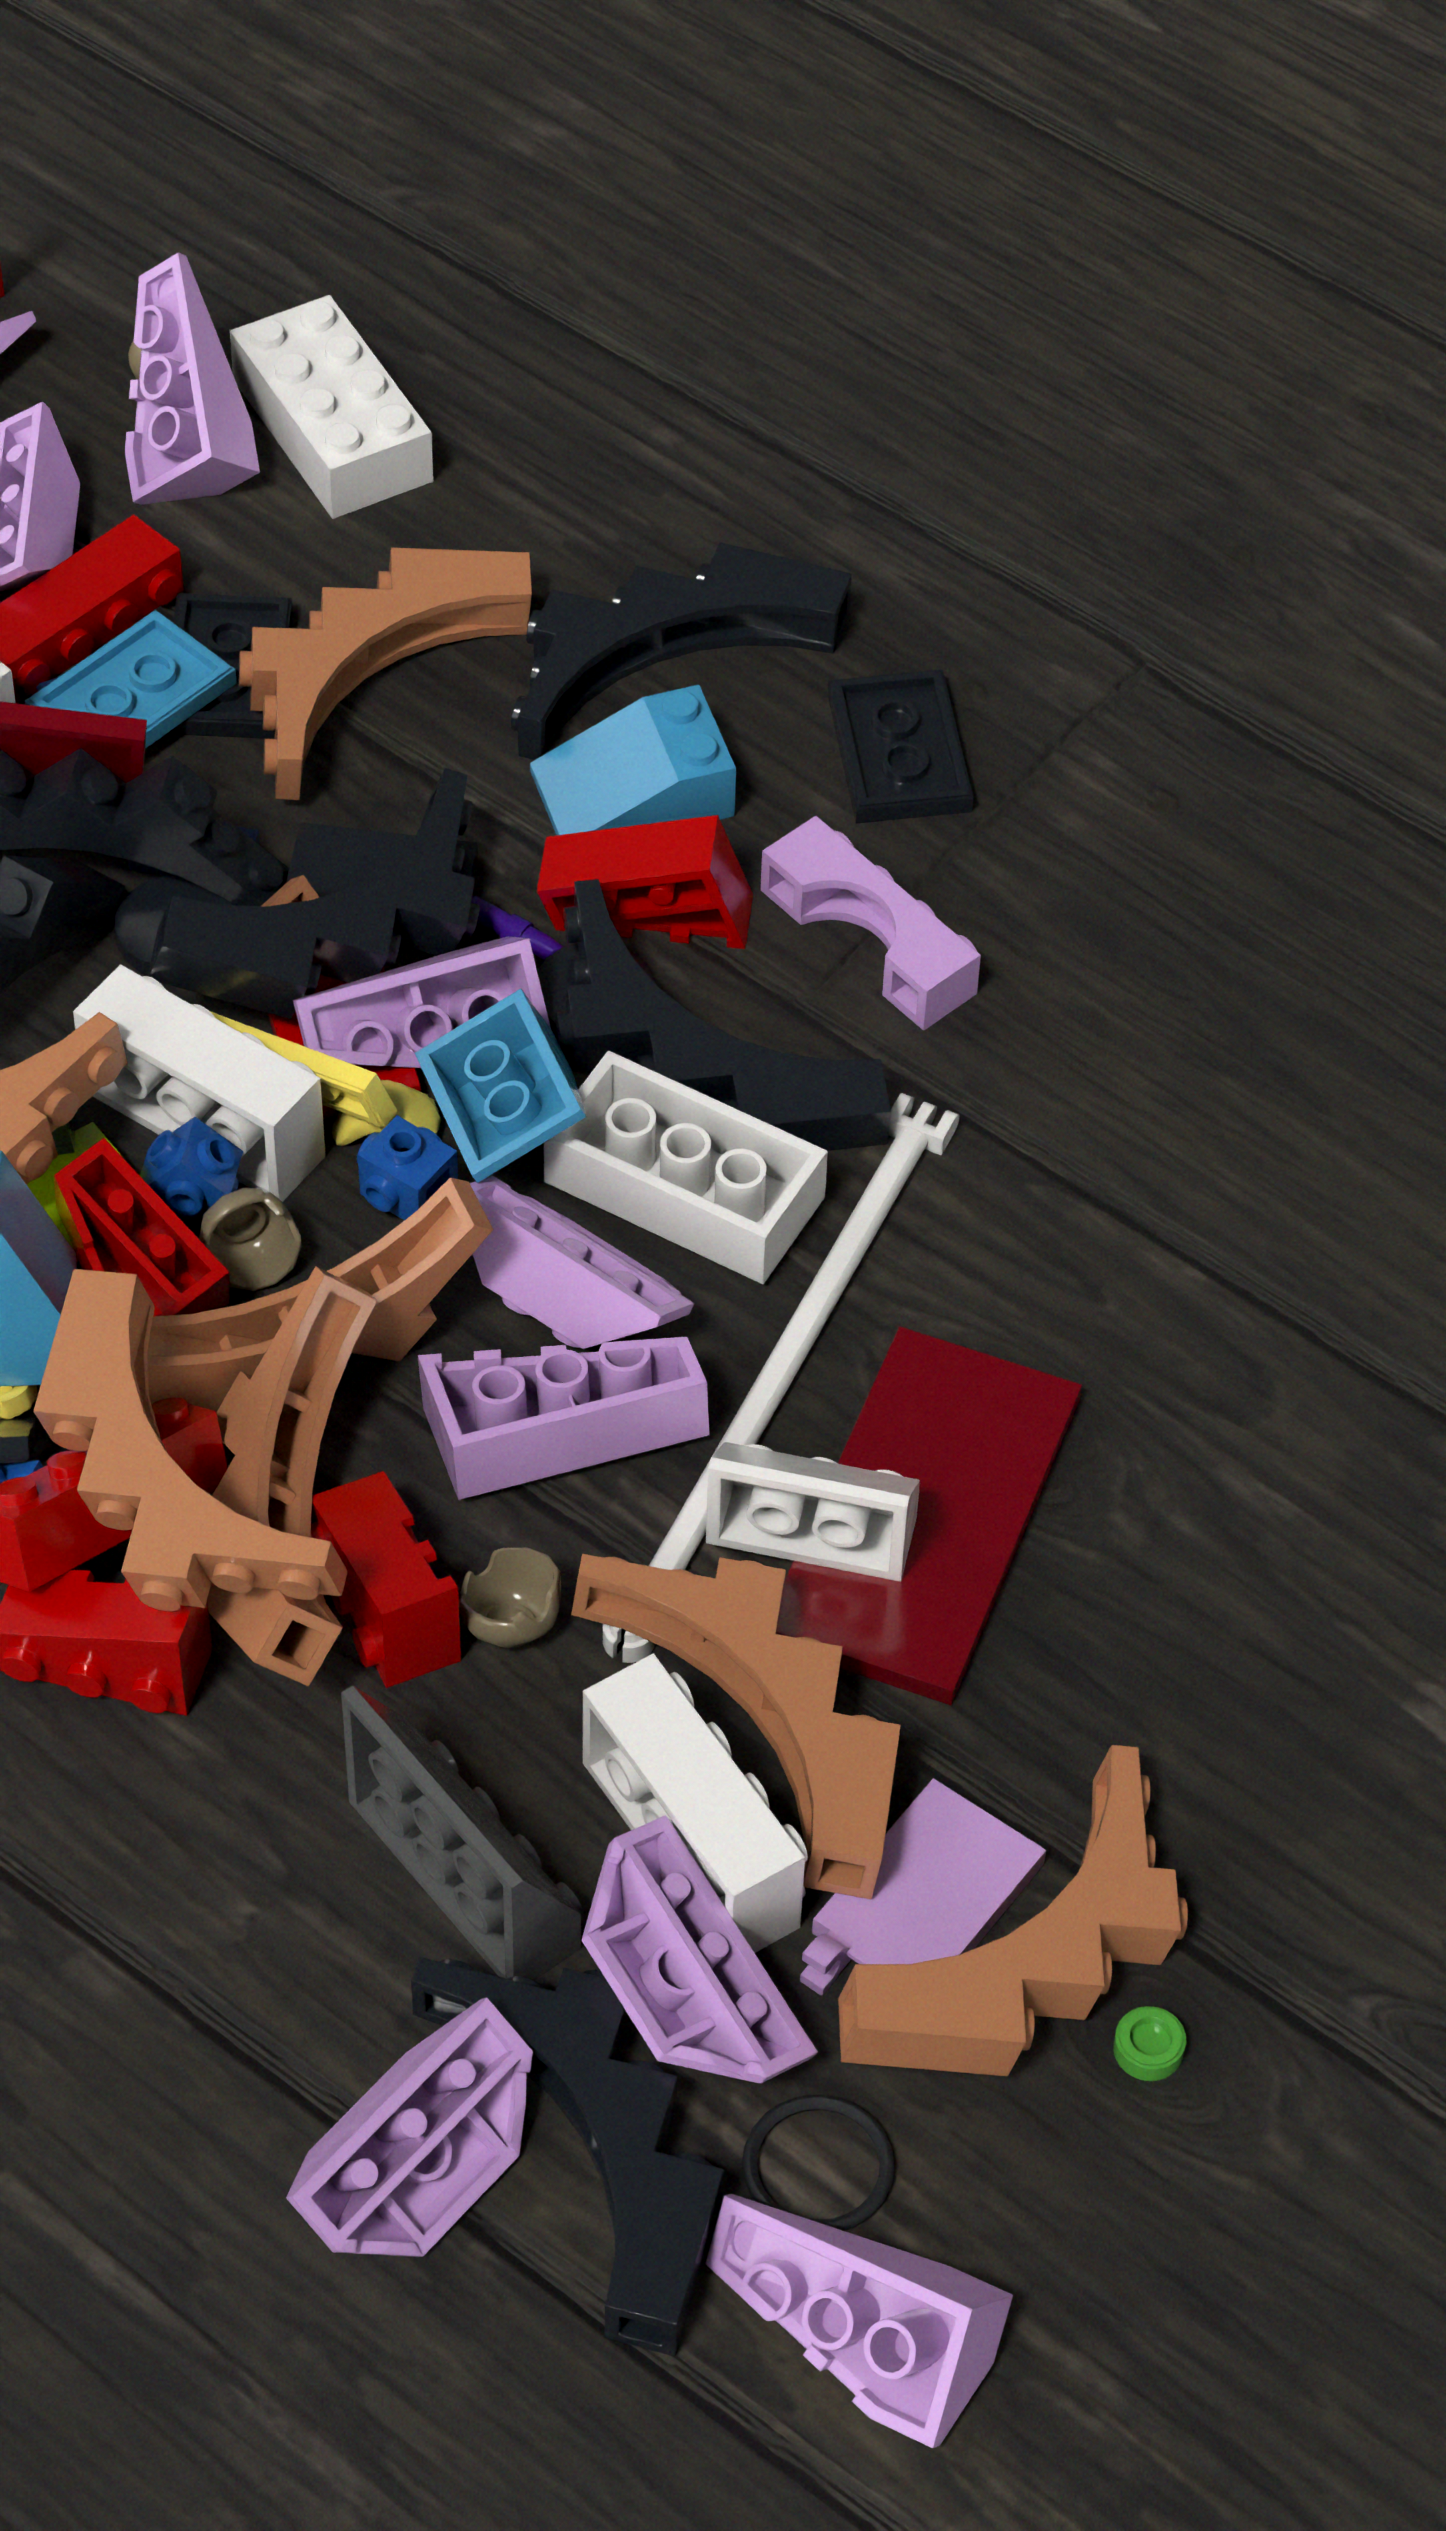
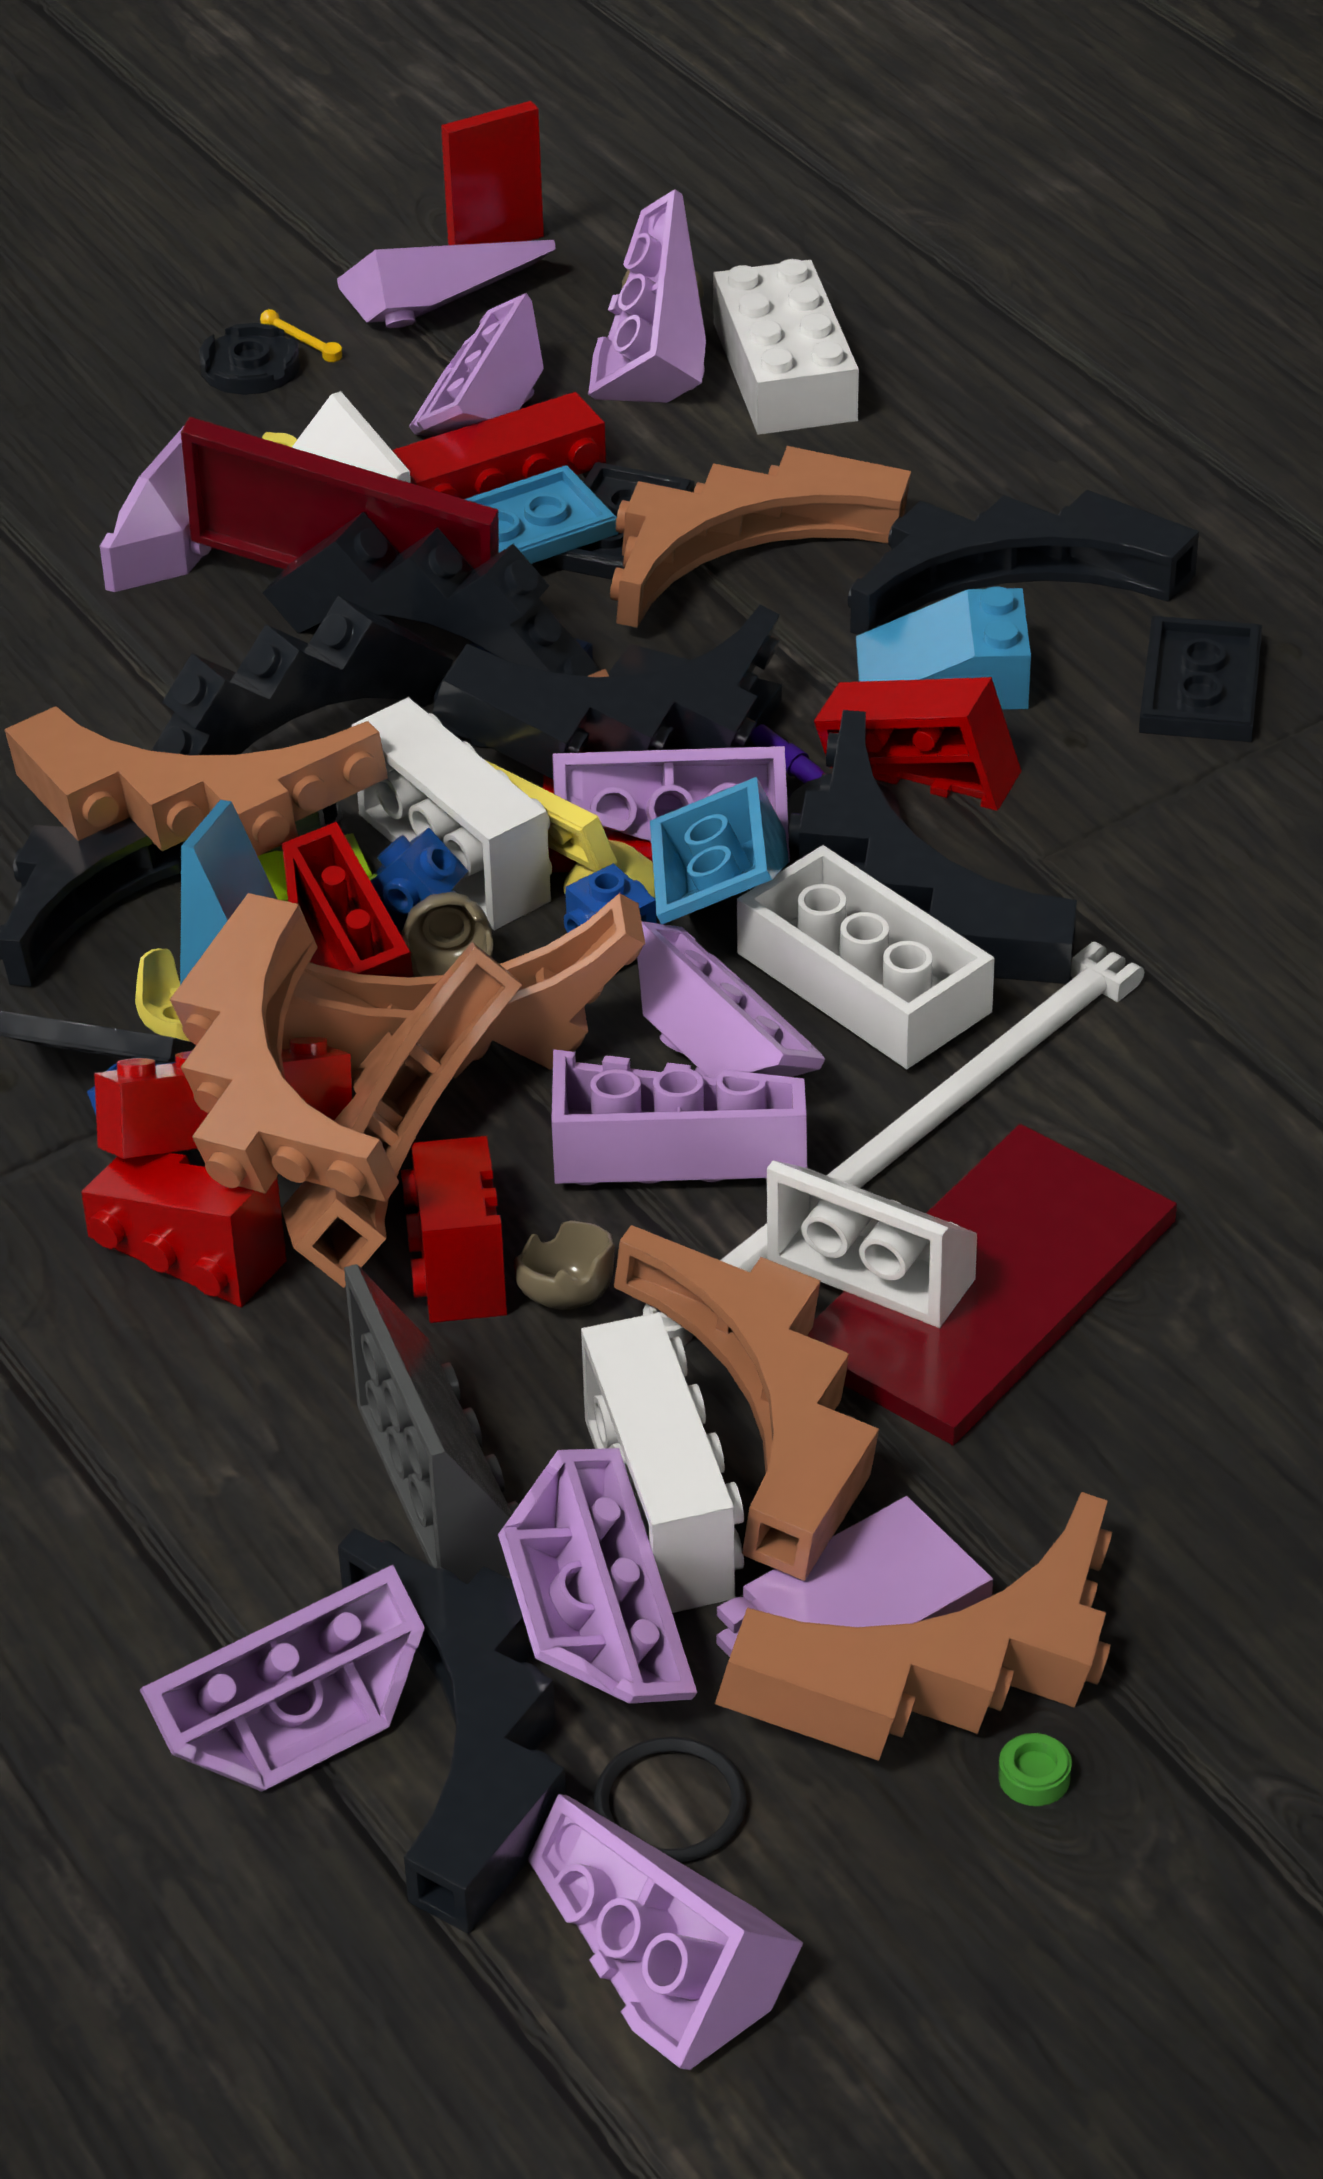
camera: 20 degrees right, 10 degrees down
lavender arch [761,816,981,1031] -> none

